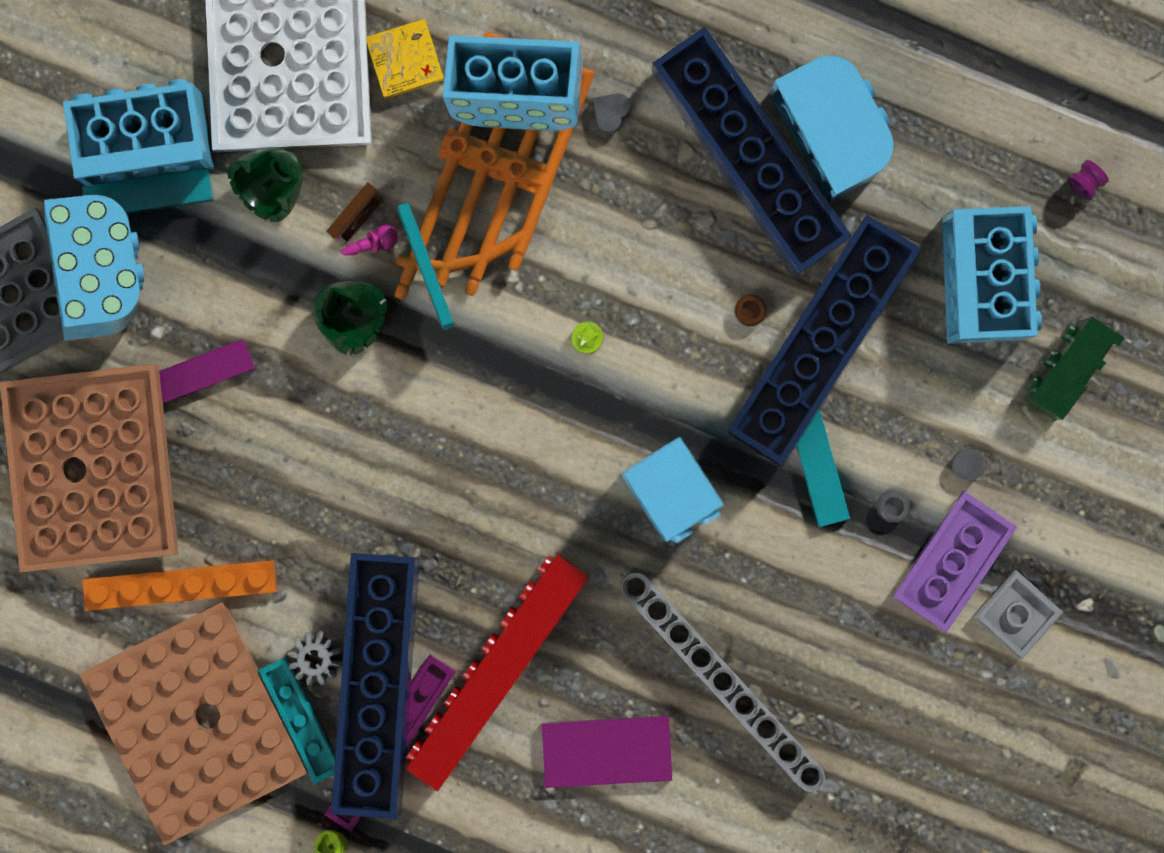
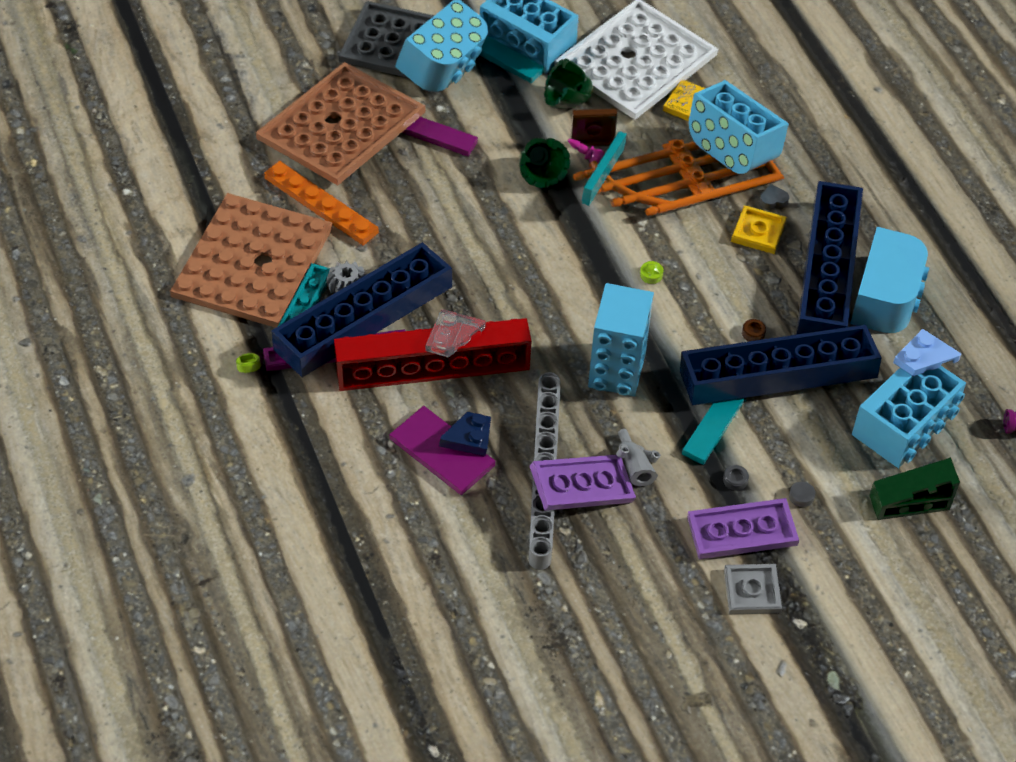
camera: 50 degrees right, 35 degrees down
none -> clear wing [425,309,486,357]
none -> dark blue wing [439,412,491,456]
none -> medium lavender plate [529,455,636,511]
none -> light grey piece [616,429,661,486]
none -> yellow tile [731,205,787,254]
none -> light blue wing [893,329,961,376]

